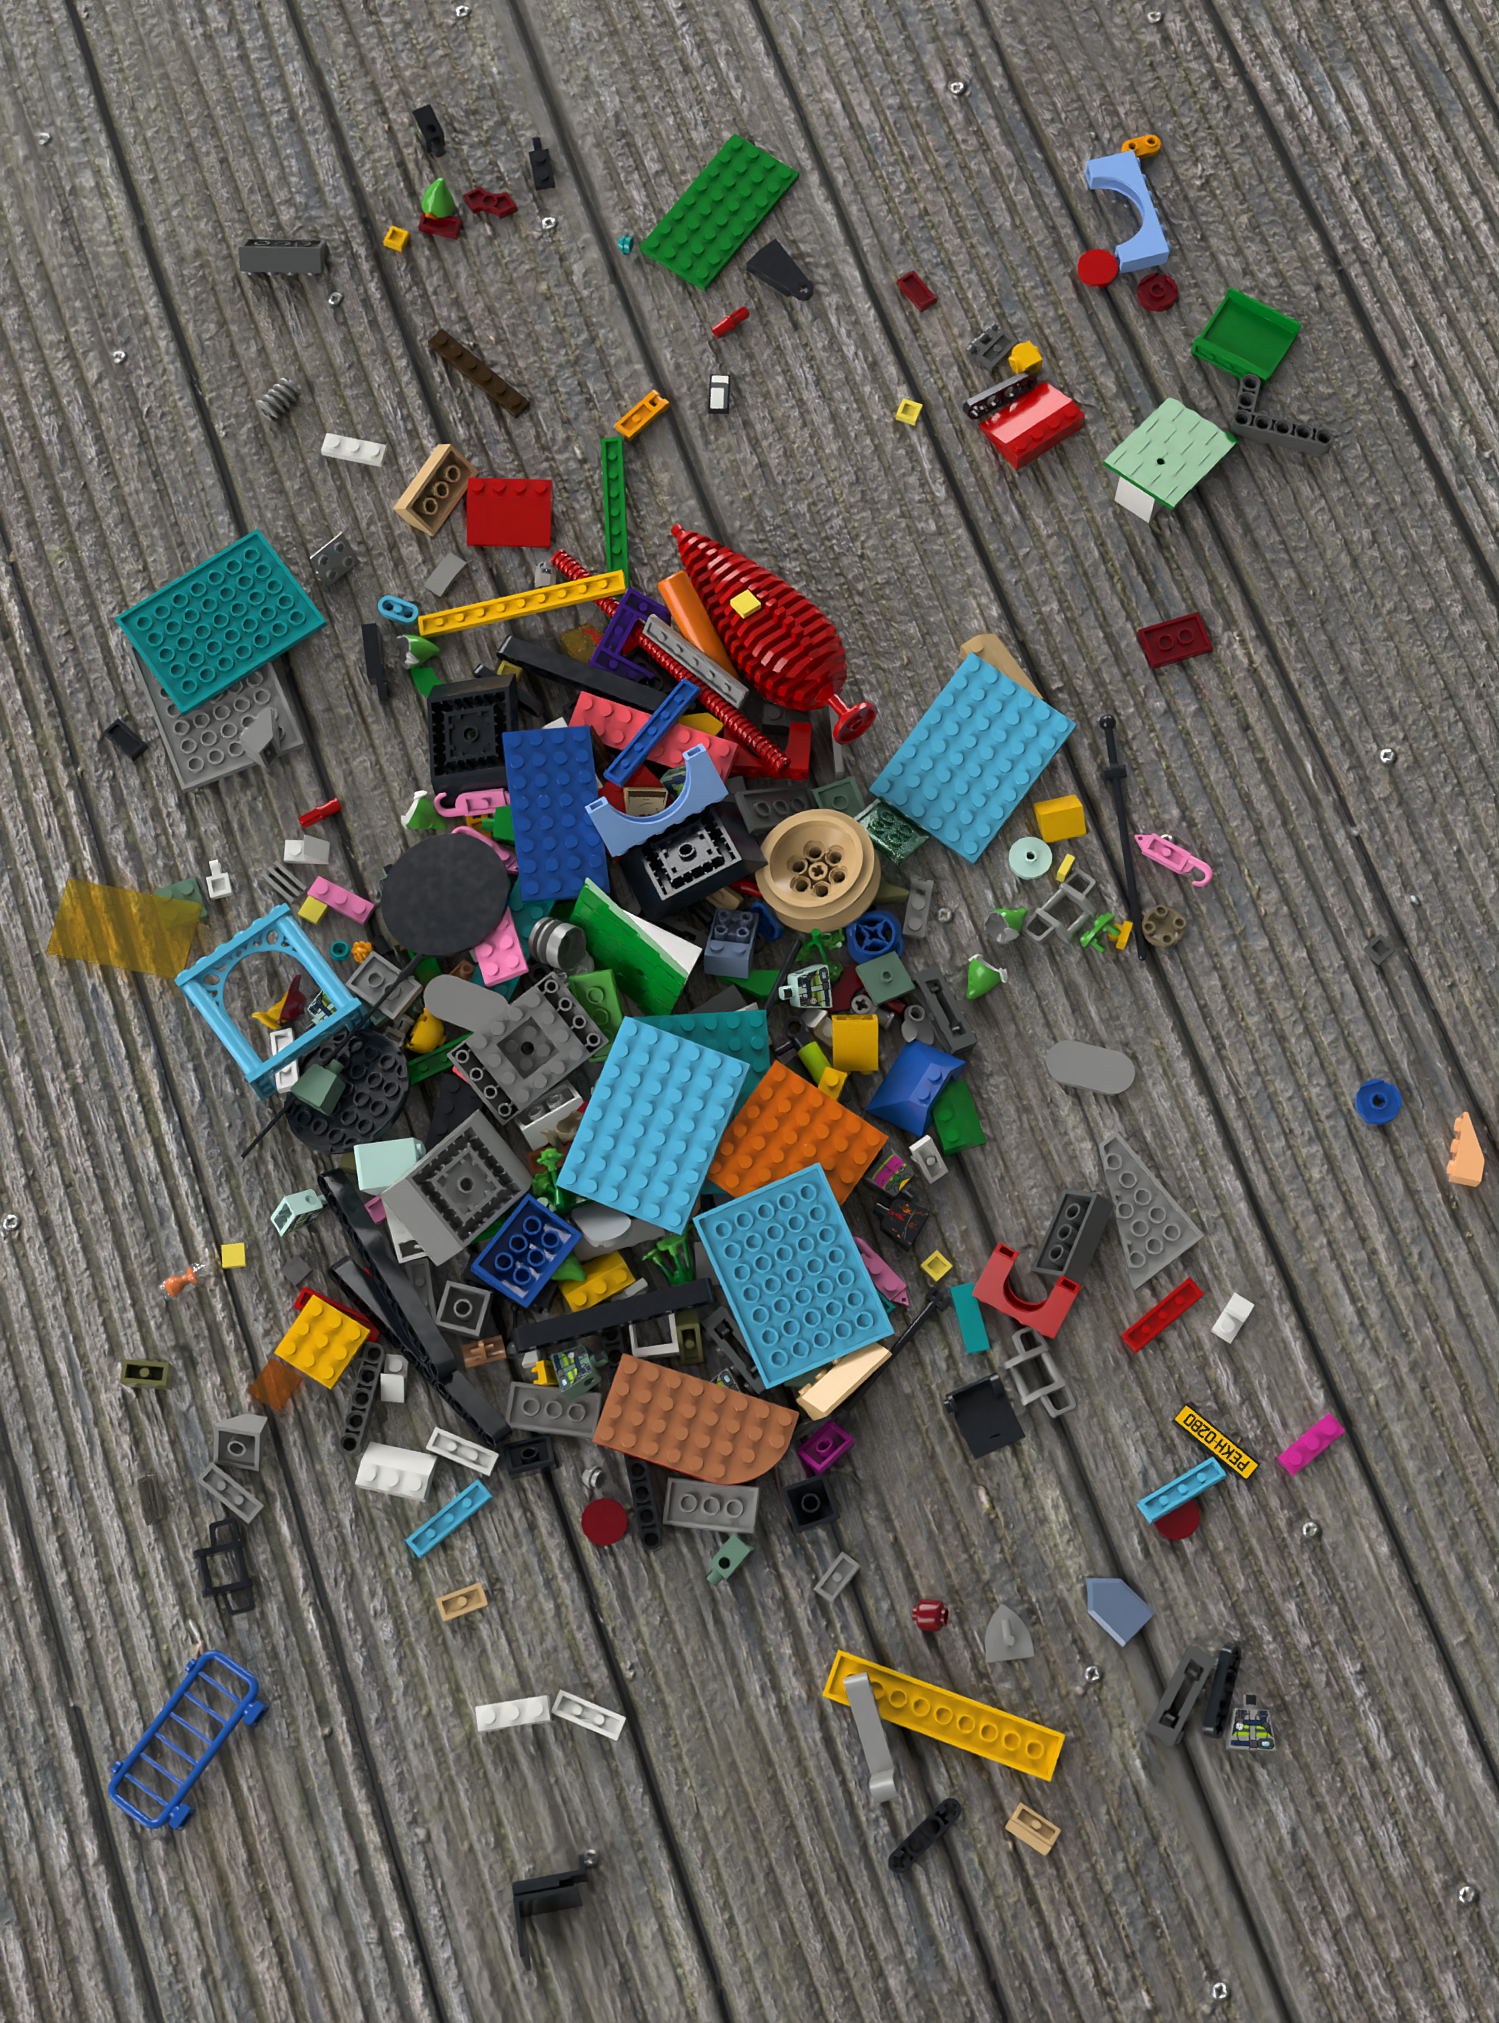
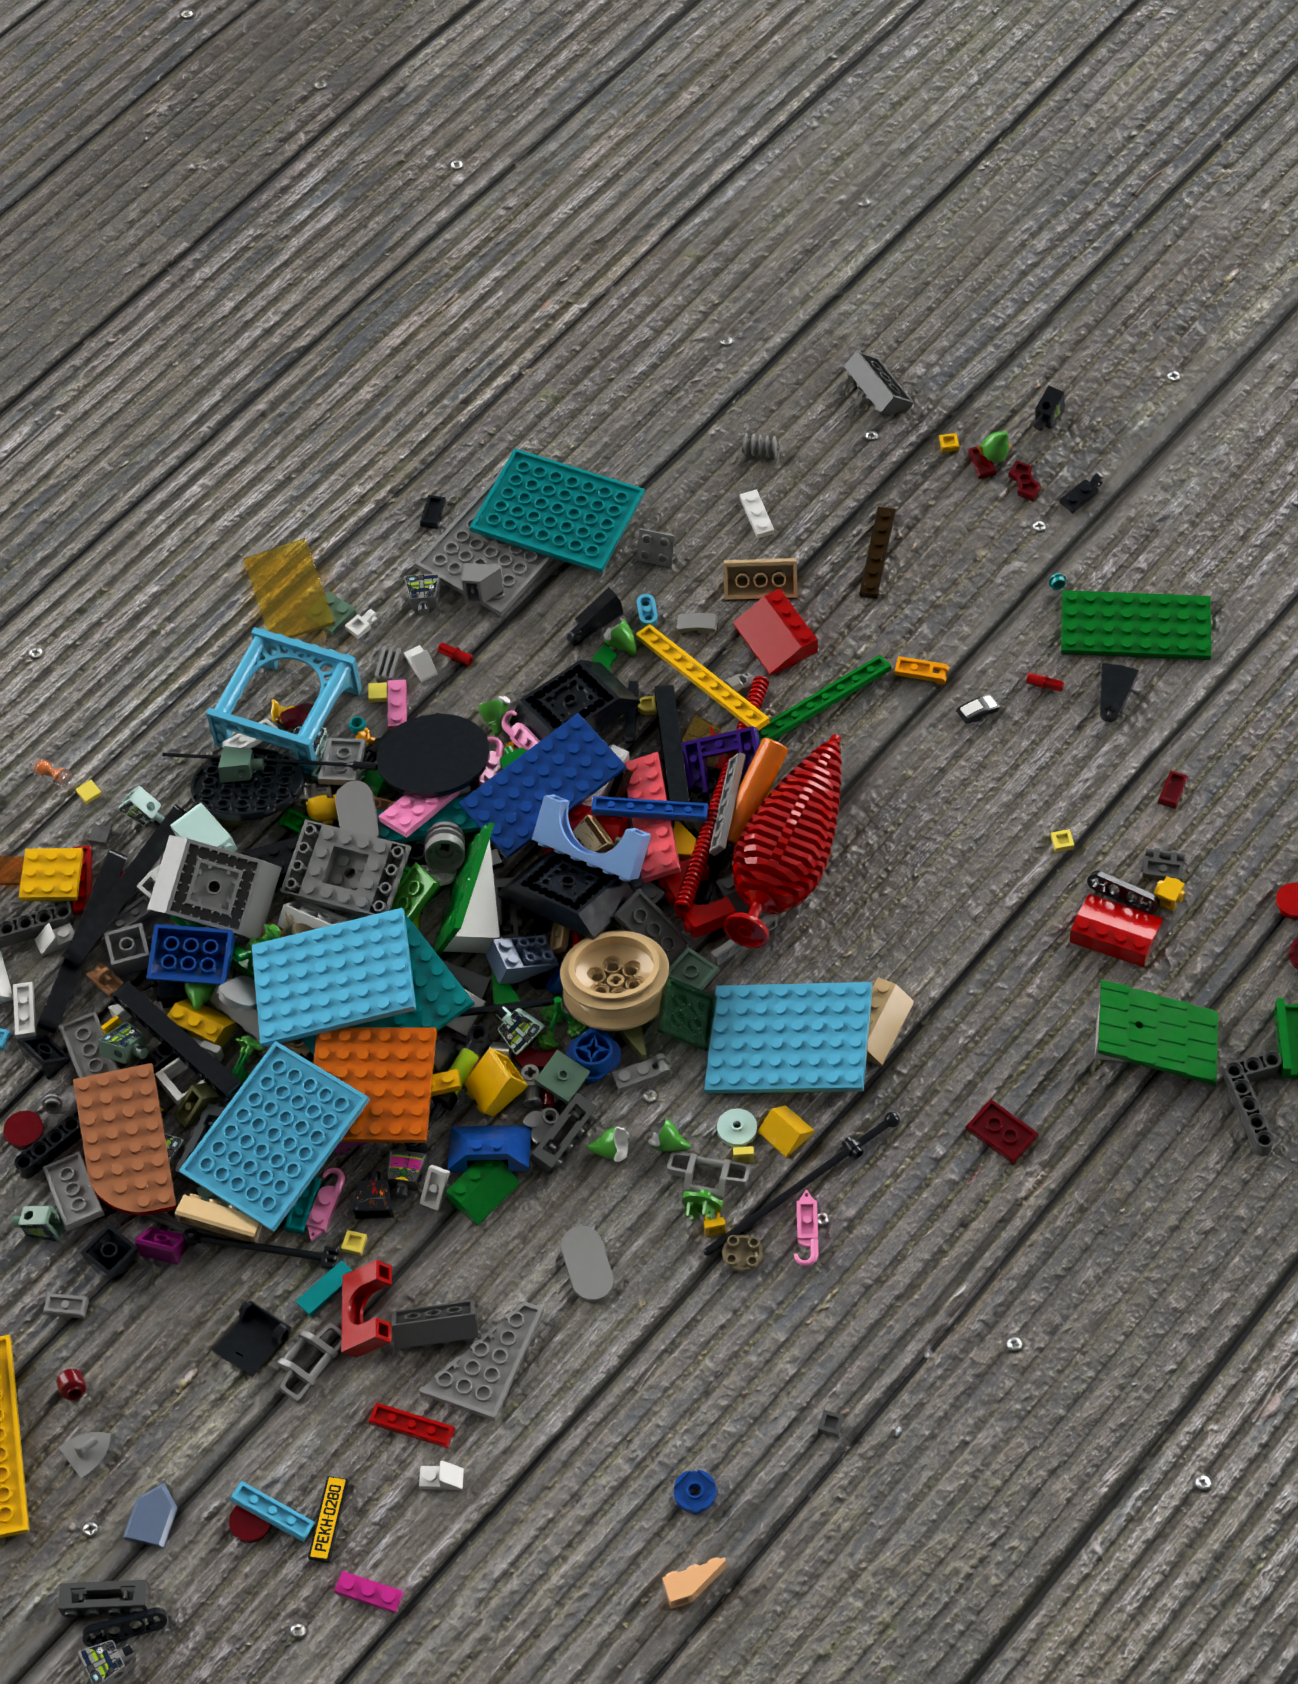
camera: 60 degrees right, 15 degrees down
light yellow tile [730,590,761,619] -> none
none -> torso [404,573,441,615]

